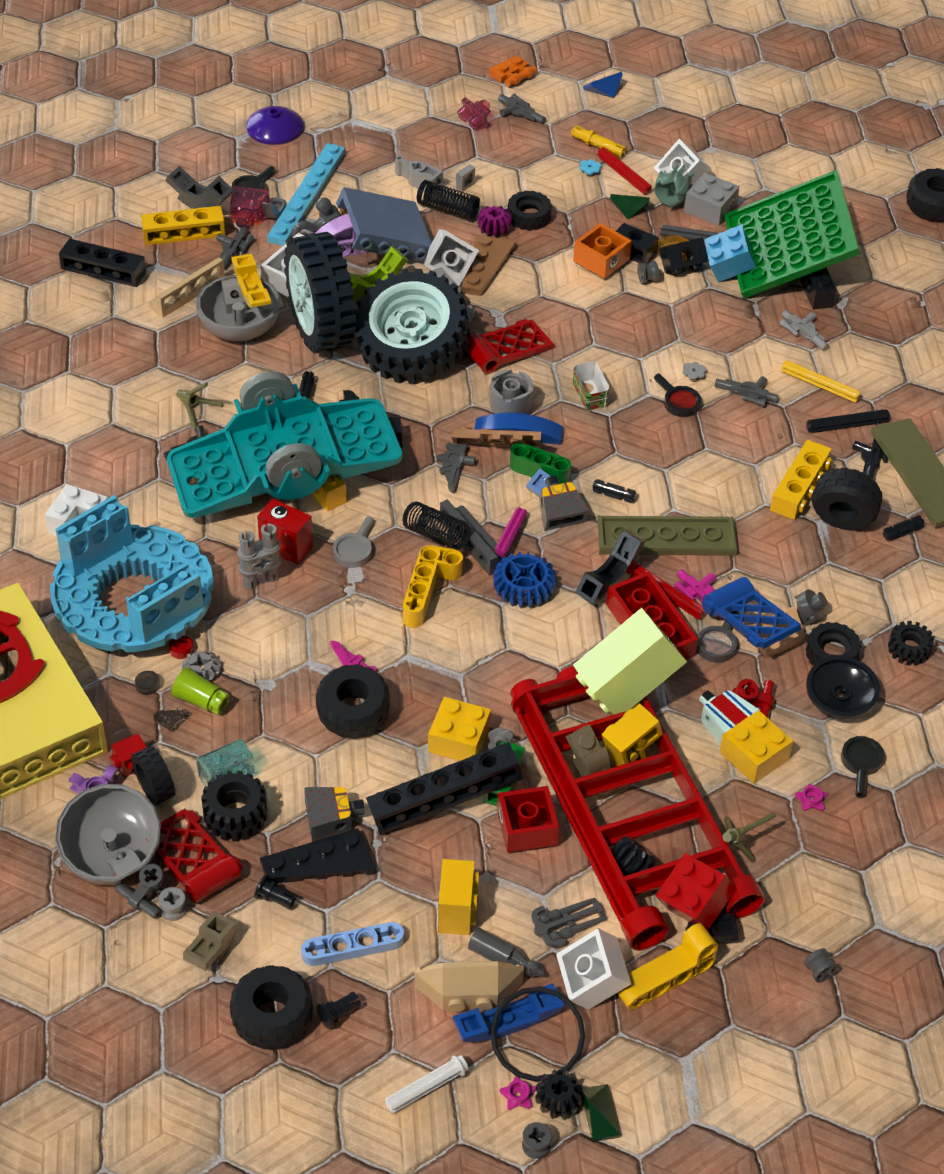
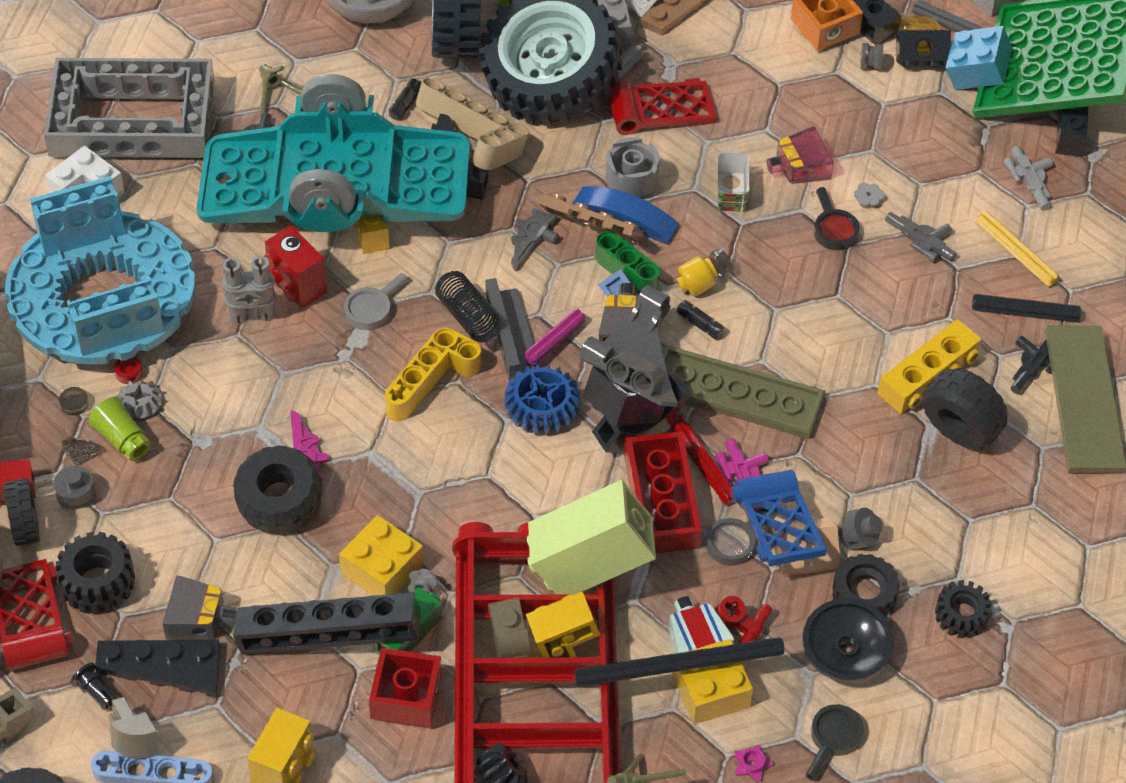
camera: 20 degrees right, 5 degrees up
clear light blue brick [196,738,255,786] -> none
black axle [882,515,925,541] -> none
none -> light grey brick [44,58,215,158]
none -> dark grey piece [54,466,96,507]
none -> dark tan brick [109,697,158,758]
none -> tan beam [416,78,529,170]
none -> black axle [574,637,785,687]
none -> dark grey panel [579,285,678,407]
none -> black brick [583,366,665,427]
none -> yellow head [676,256,718,296]
none -> clear smoke tile [709,248,733,277]
none -> clear pink torso [766,126,834,184]

